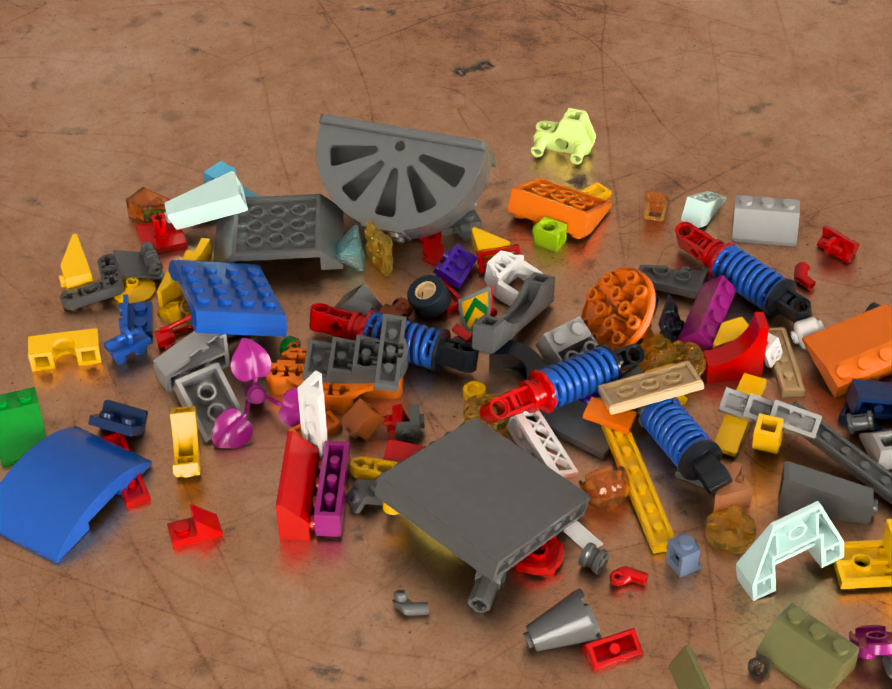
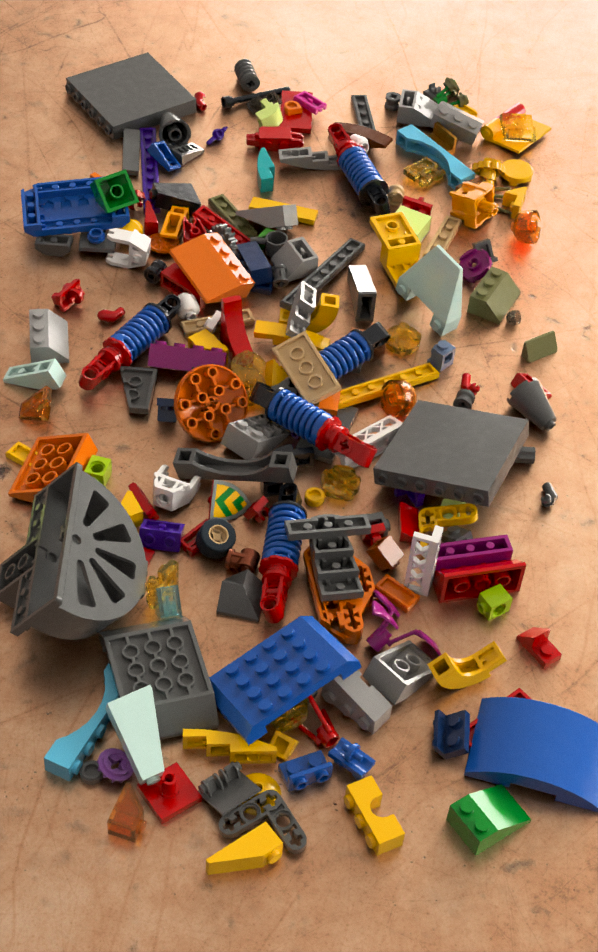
camera: 110 degrees left, 5 degrees up
none -> lime brick [477,584,513,621]

